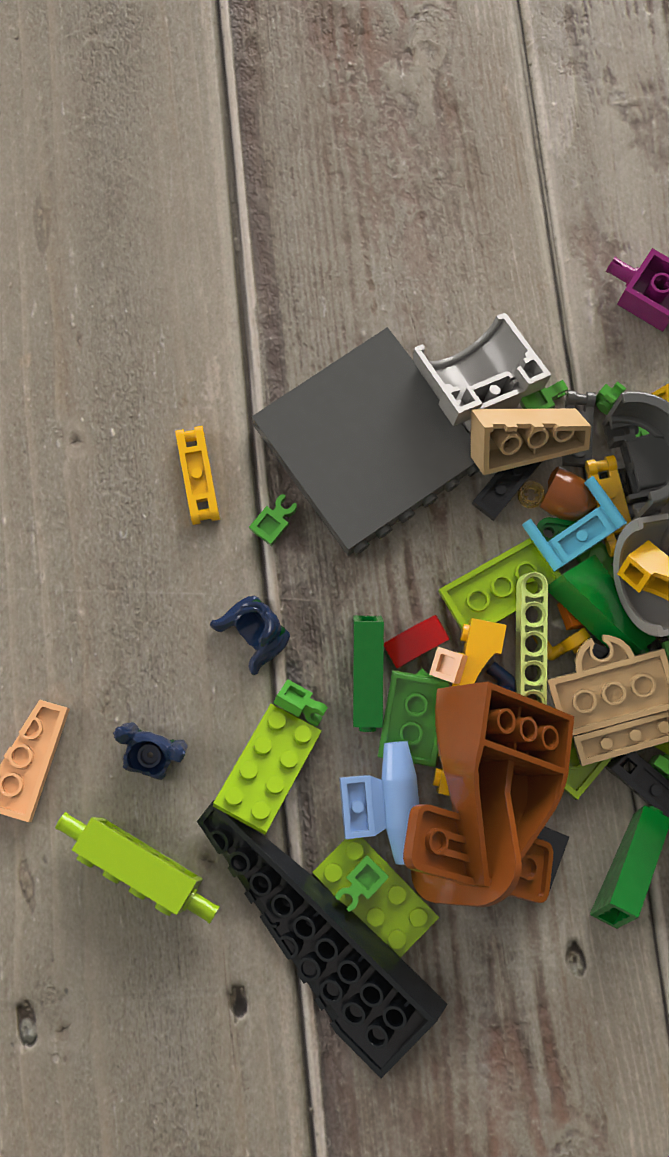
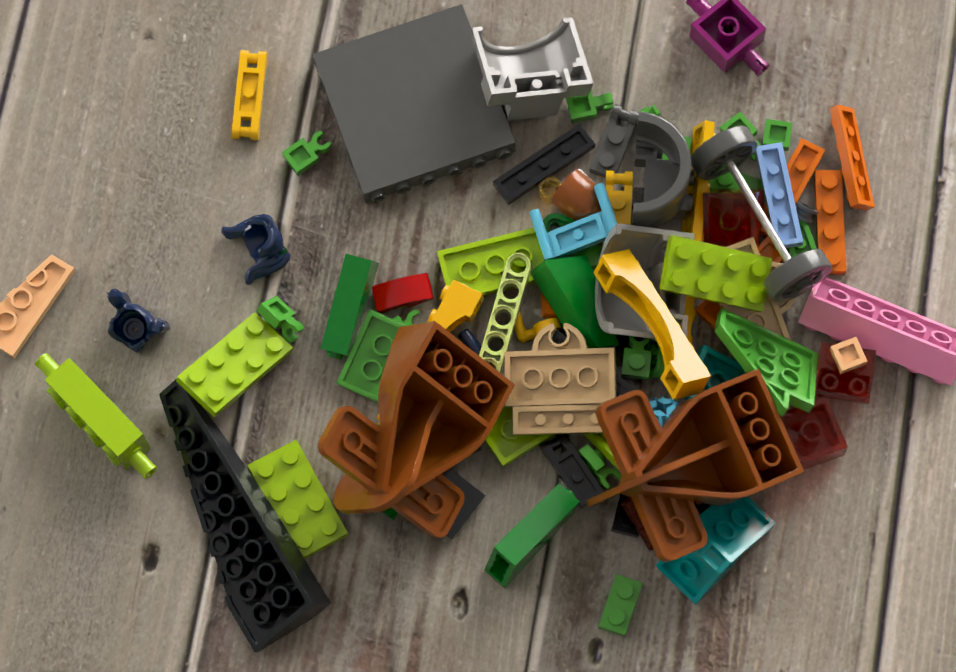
camera: 20 degrees right, 5 degrees down
bright green plate [335,855,389,912] -> none
light blue plate [339,741,419,865] -> none
light nougat tile [429,647,468,684] -> none
tan wedge [471,408,591,475] -> none

